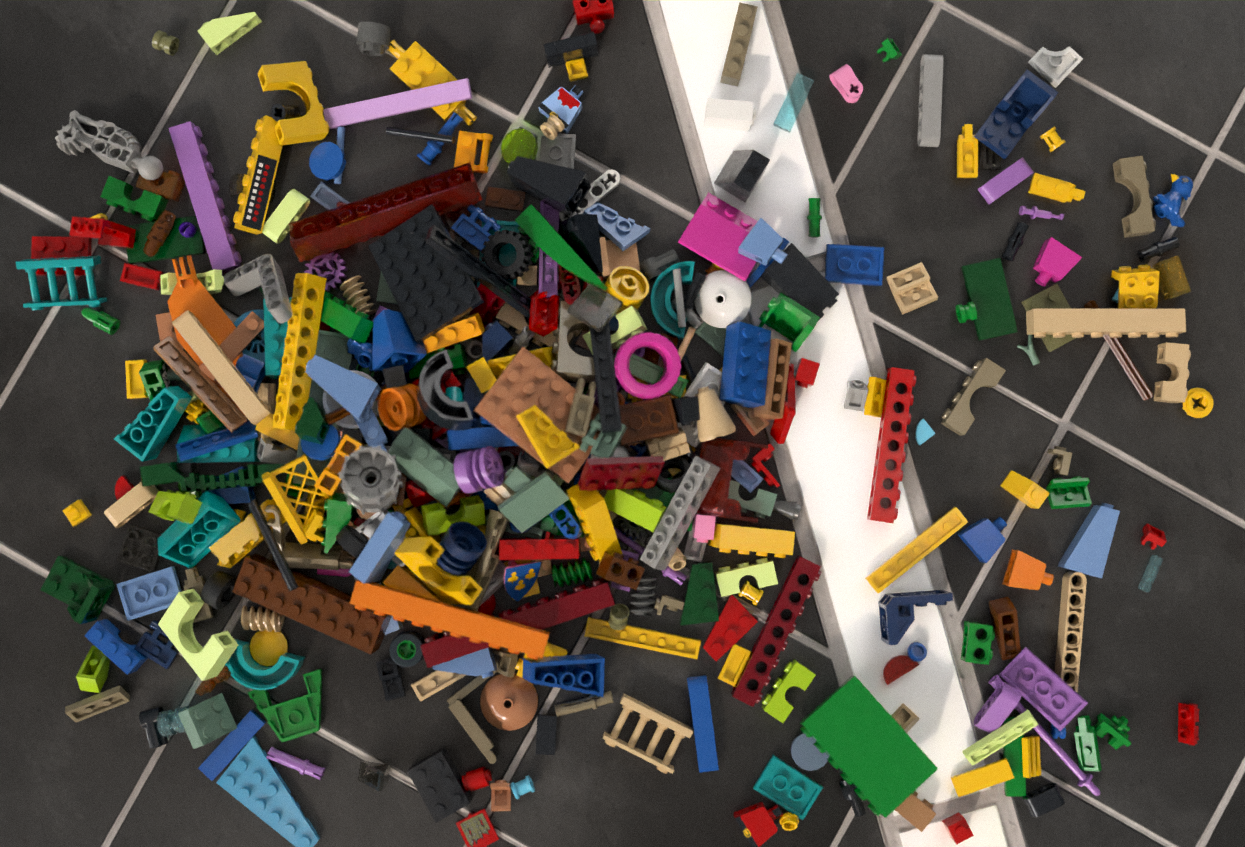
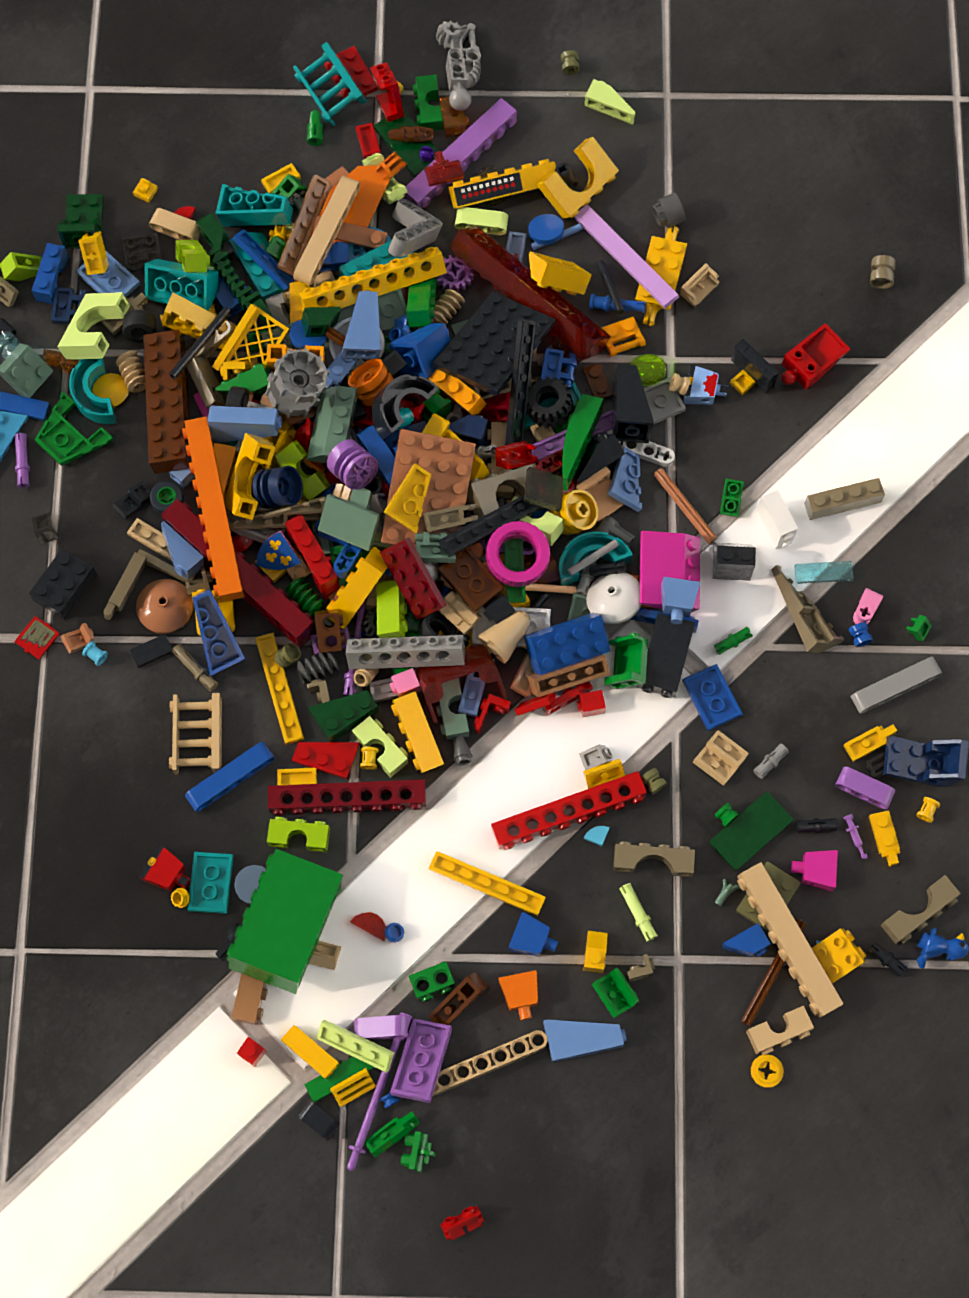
camera: 55 degrees right, 15 degrees down
red brick [462,766,492,791] -> none
dark blue bracket [878,590,953,645] -> none
clear light blue axle [1138,555,1163,592] -> none
red tile [1141,523,1167,550] -> none
clear yellow brick [1152,255,1191,300] -> none
none -> yellow hinge [79,231,109,275]
none -> clear red hinge [424,151,464,187]
none -> yellow slope [529,251,592,296]
none -> yellowish green pin [619,883,658,942]
none -> olive wheel [641,768,667,795]
none -> nougat axle [654,468,717,544]
none -> tan hinge [680,263,719,307]
none -> green slope [720,478,744,517]
none -> blue slope [722,923,771,957]
none -> light grey pin [753,743,789,779]
none -> dark tan wedge [771,565,845,653]
none -> blue wheel [849,622,873,647]

